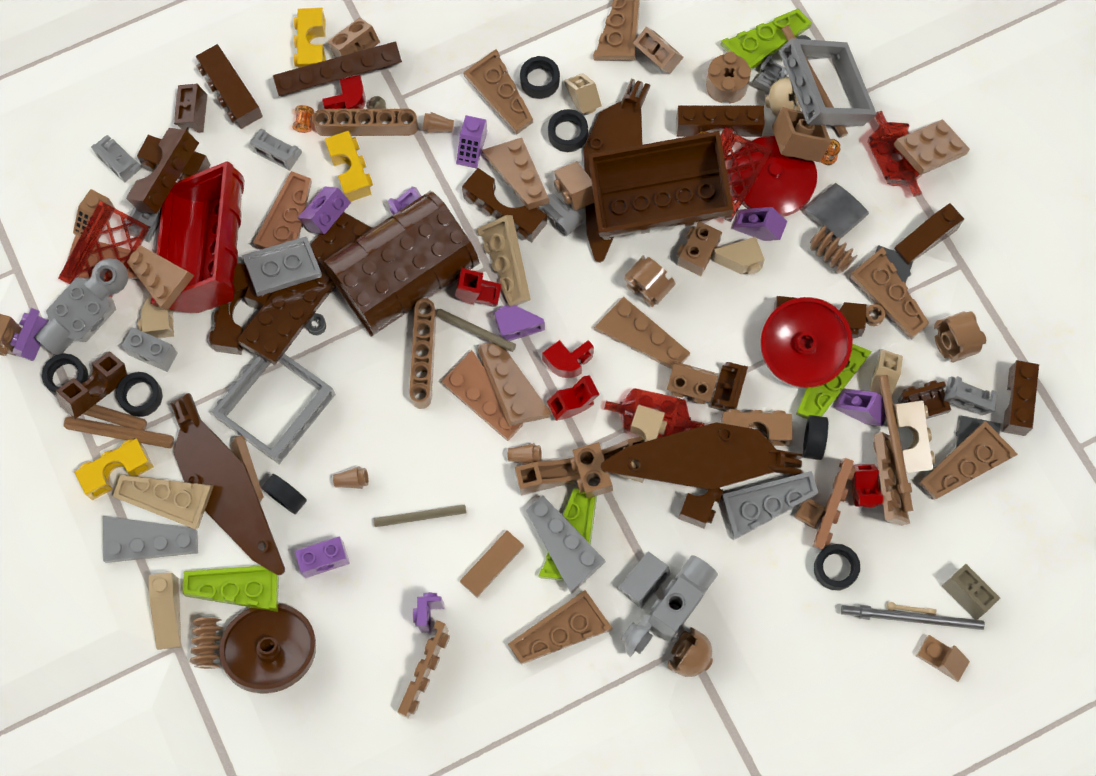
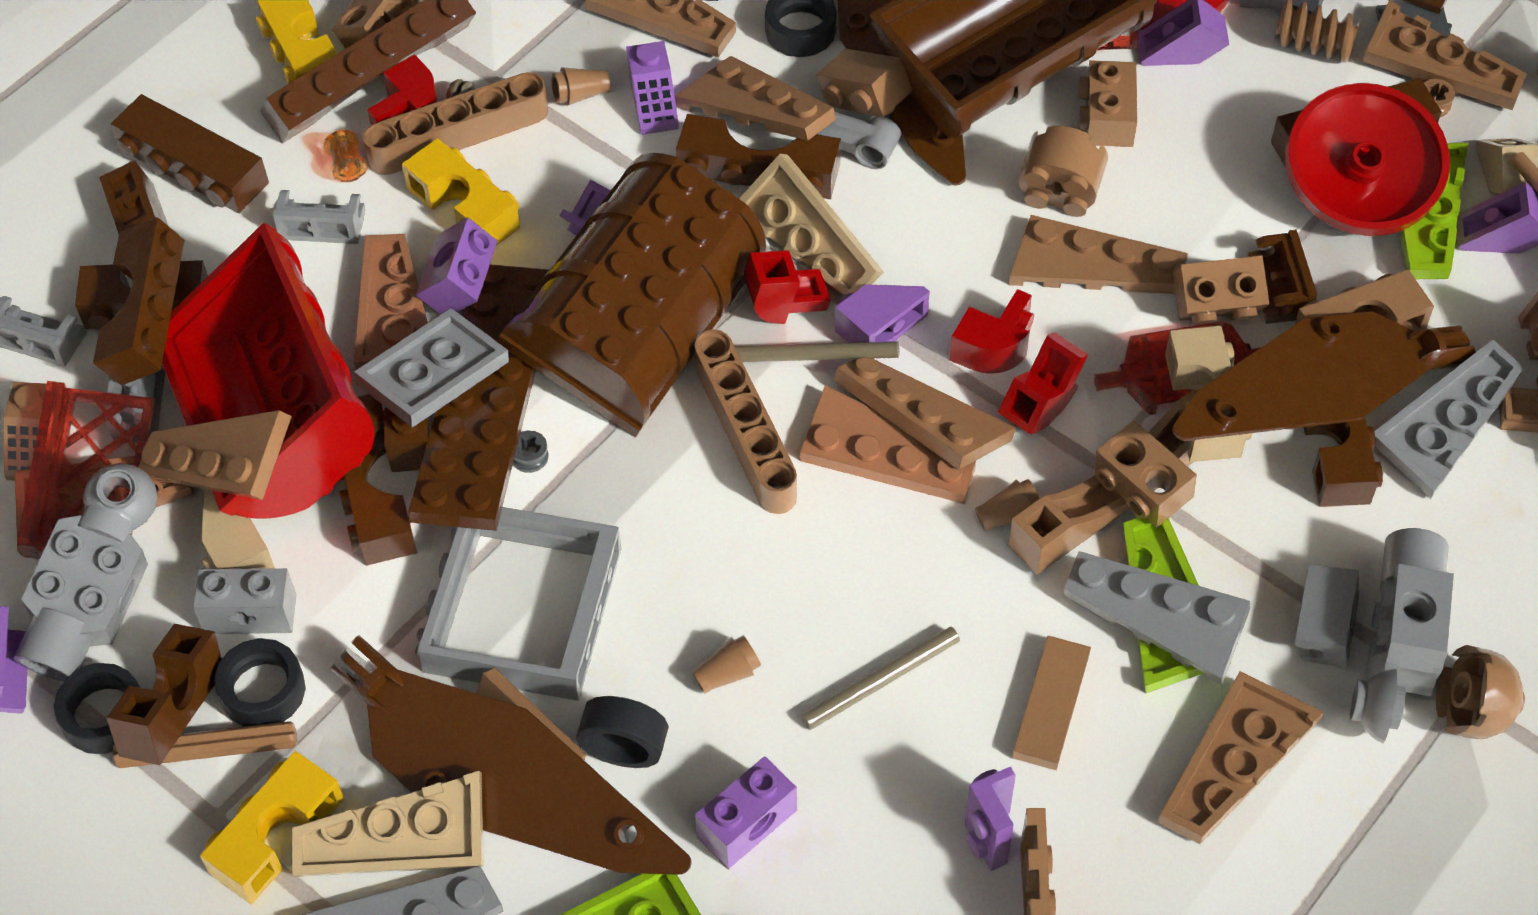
camera: 25 degrees left, 15 degrees down
medium nougat axle [64,416,175,448] -> none
tan slope [712,237,765,275] -> none
black tyre [803,415,829,460] -> none

